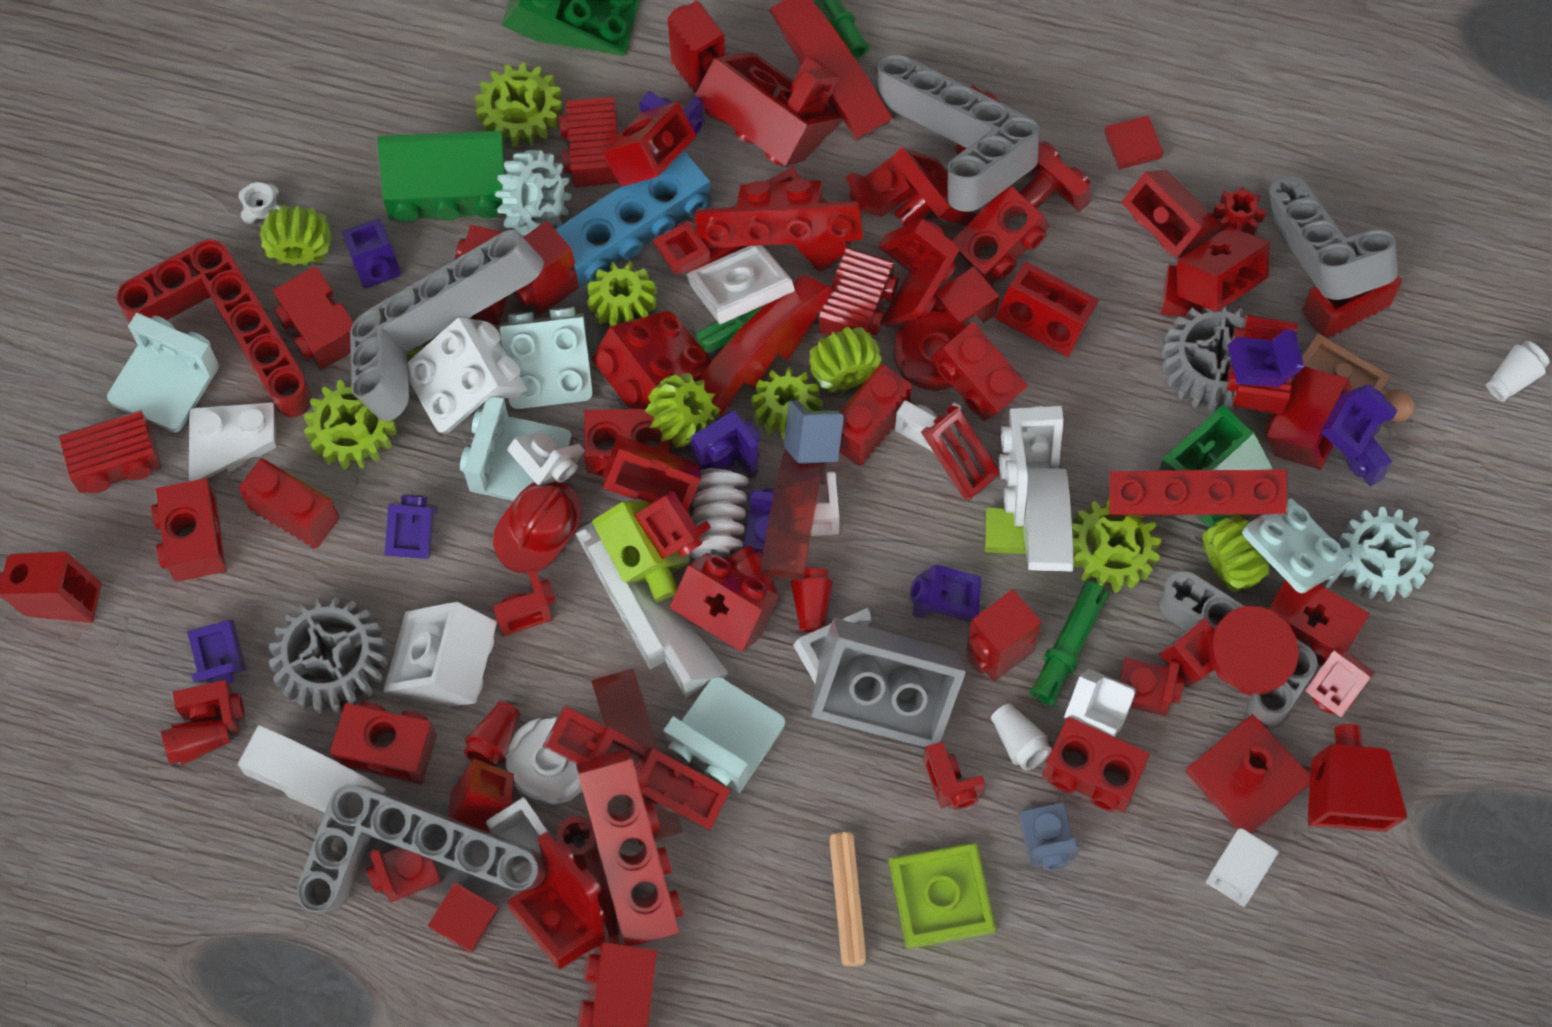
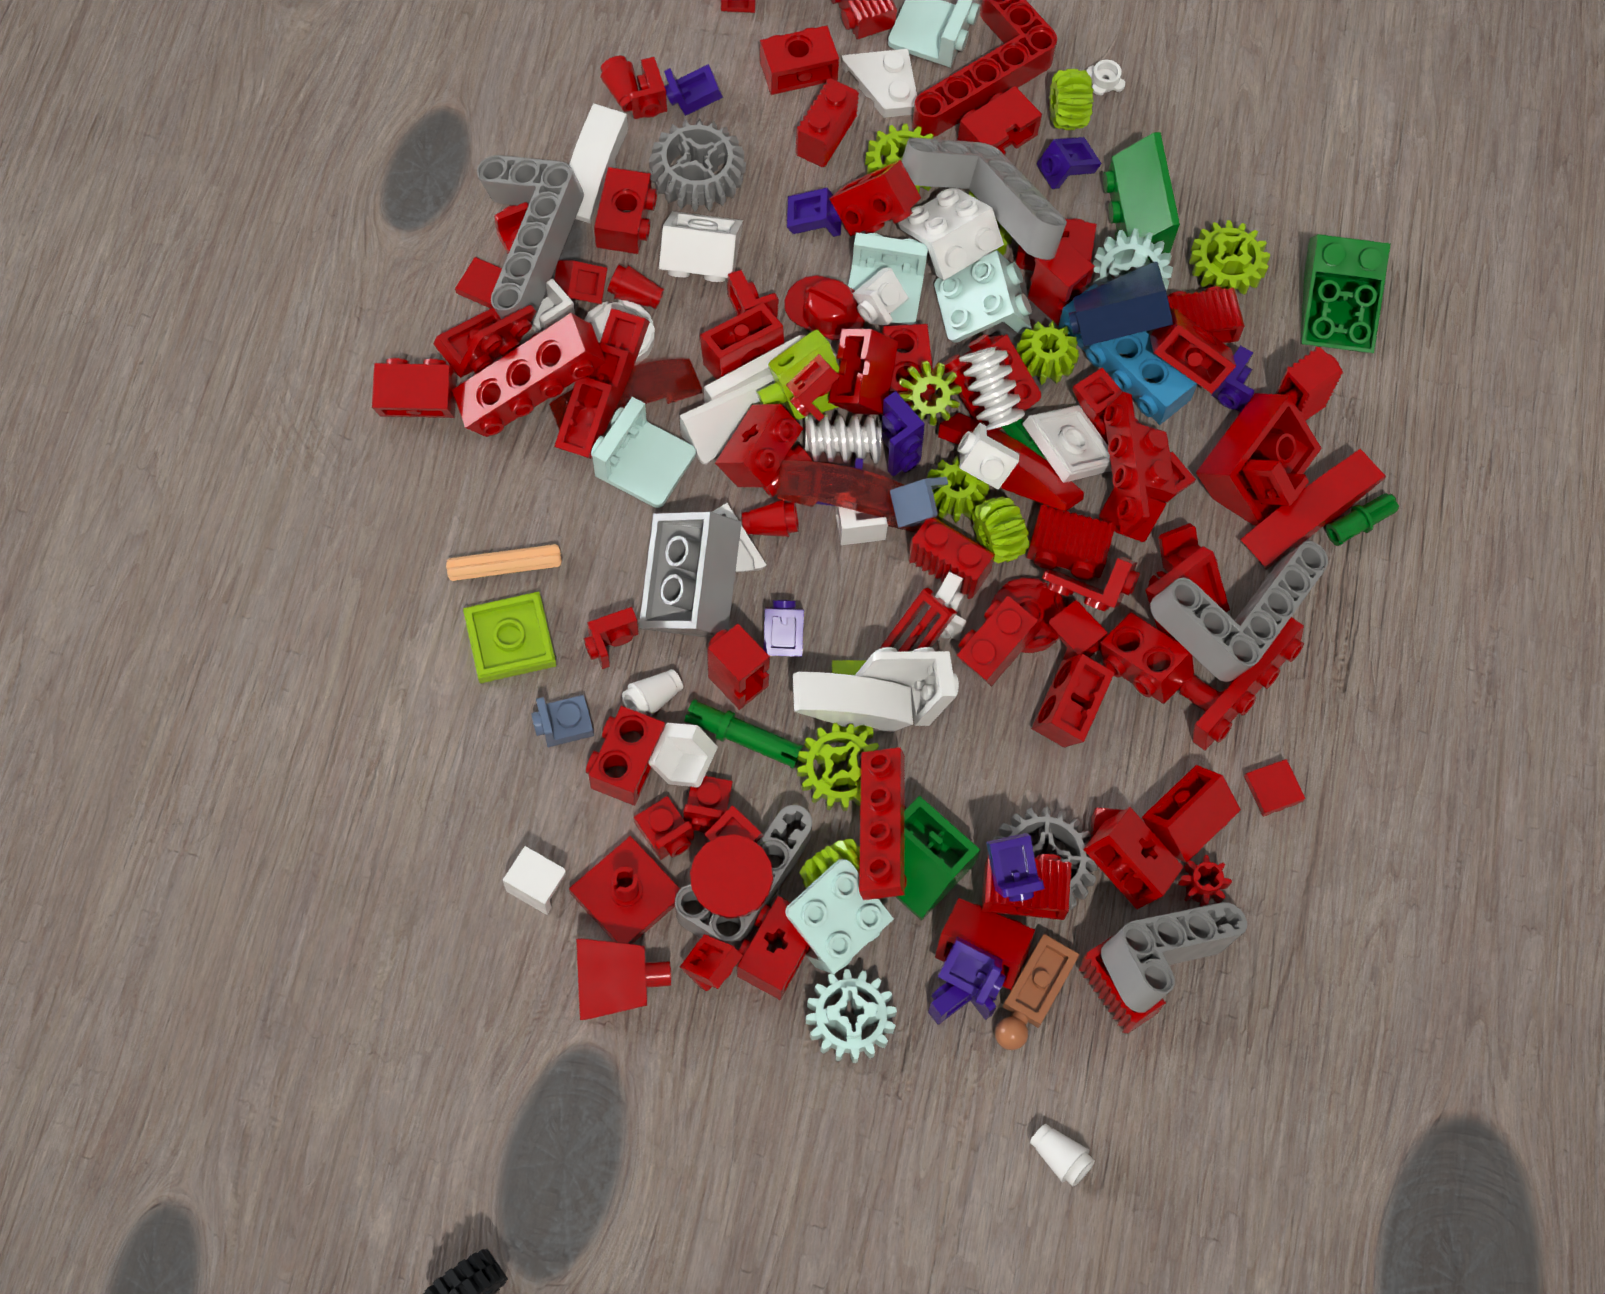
camera: 80 degrees right, 0 degrees up
none -> red bracket [633,796,694,860]
none -> red brick [700,303,784,380]
none -> red brick [829,160,921,237]
none -> white bracket [957,423,1019,490]
none -> white piece [959,346,1025,430]
none -> dark blue slope [1069,261,1173,346]

